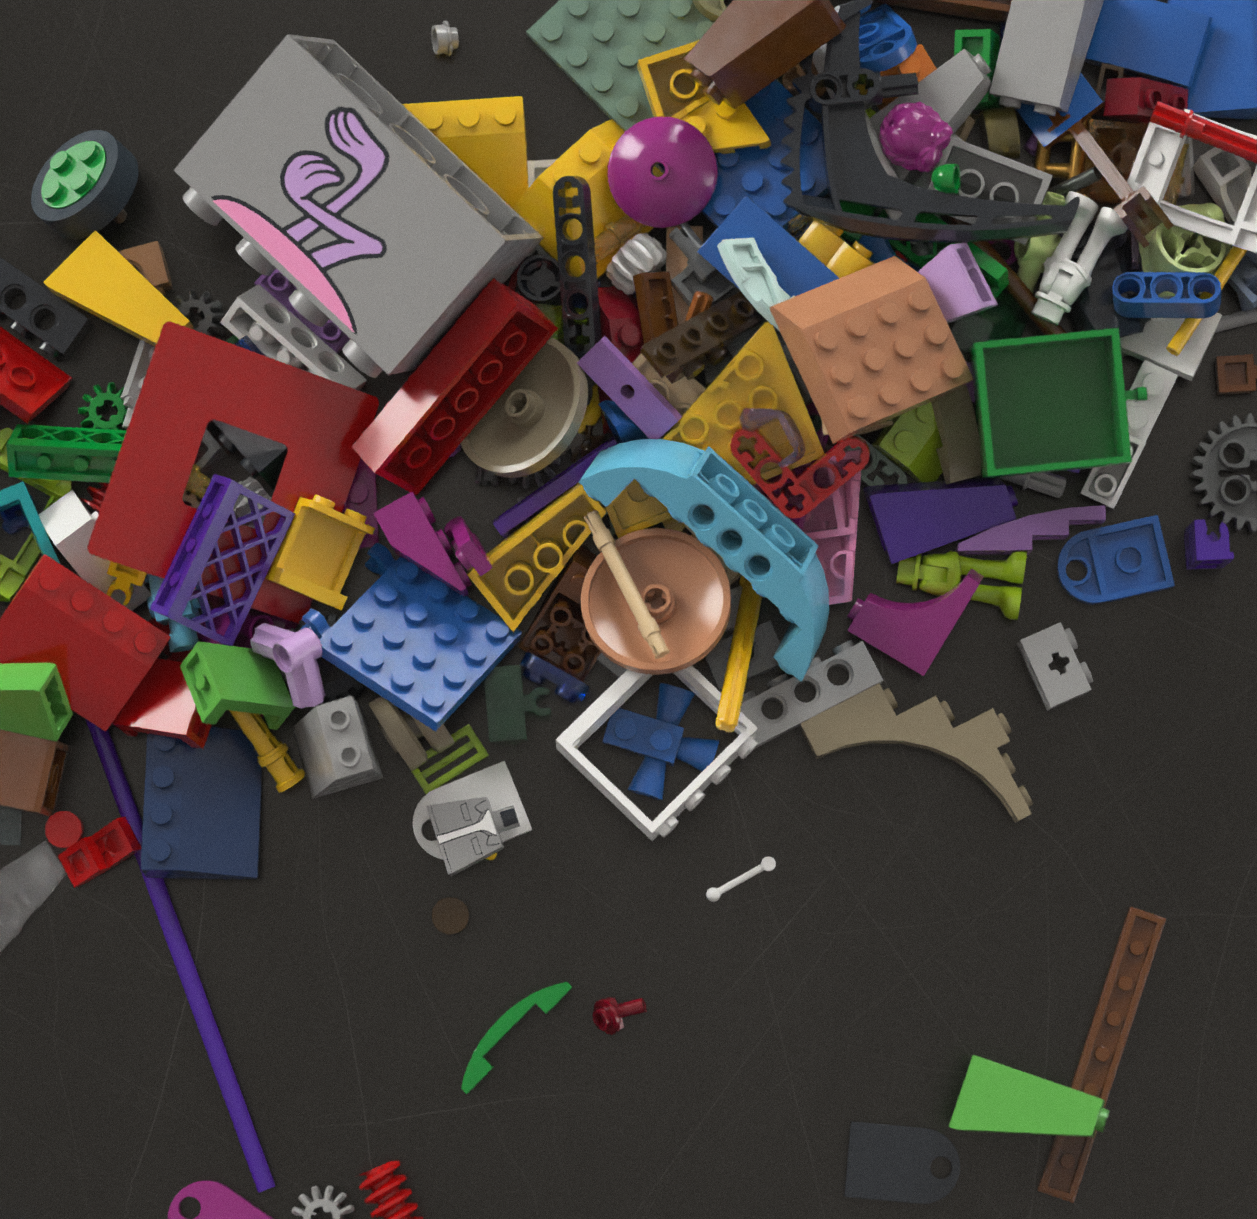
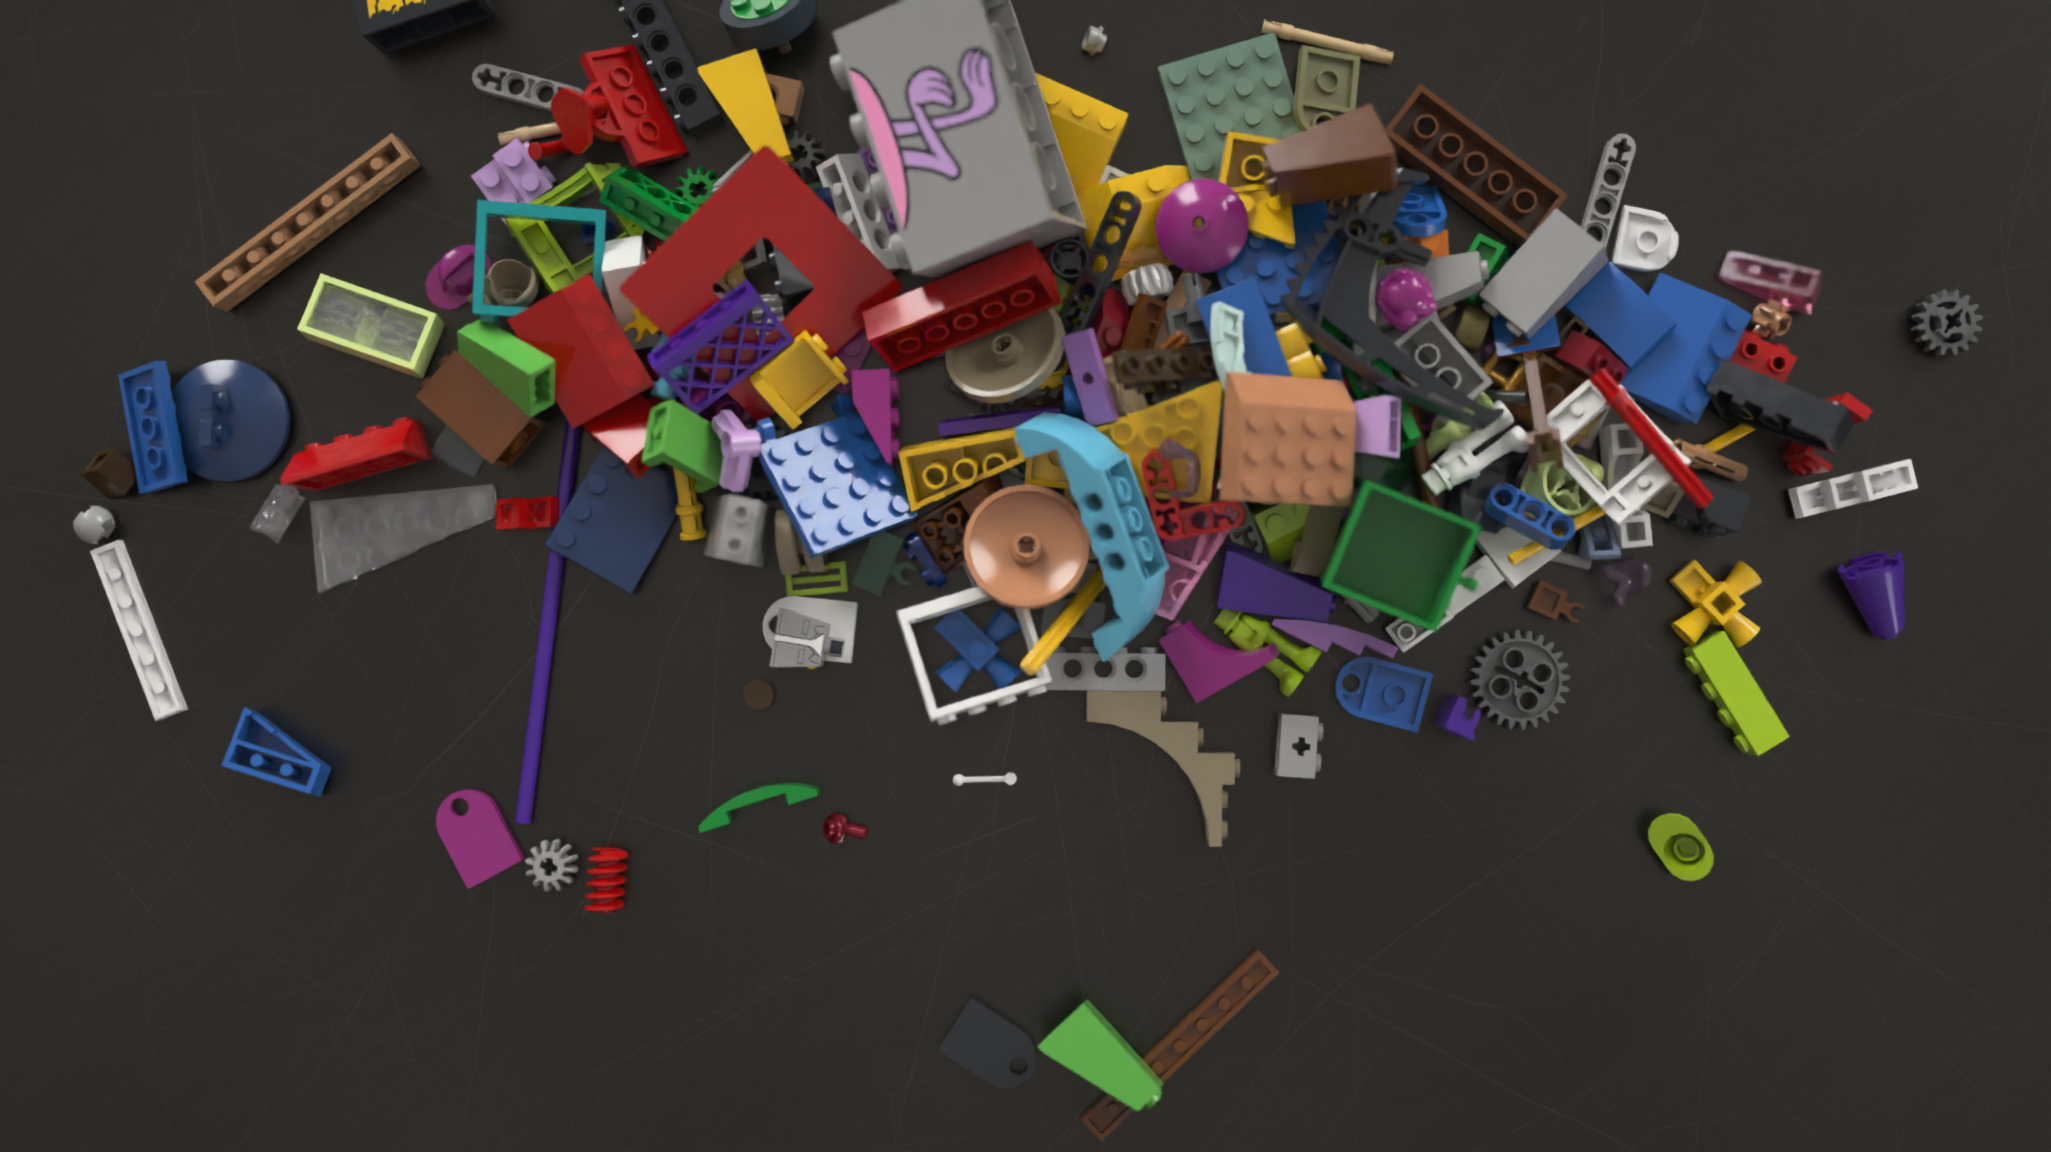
camera: 30 degrees right, 5 degrees up
red tile [45,811,84,849] -> none
magenta hinge [444,516,493,576] -> none
tan piece [584,511,670,659] -> none
green hinge [931,164,960,194] -> none

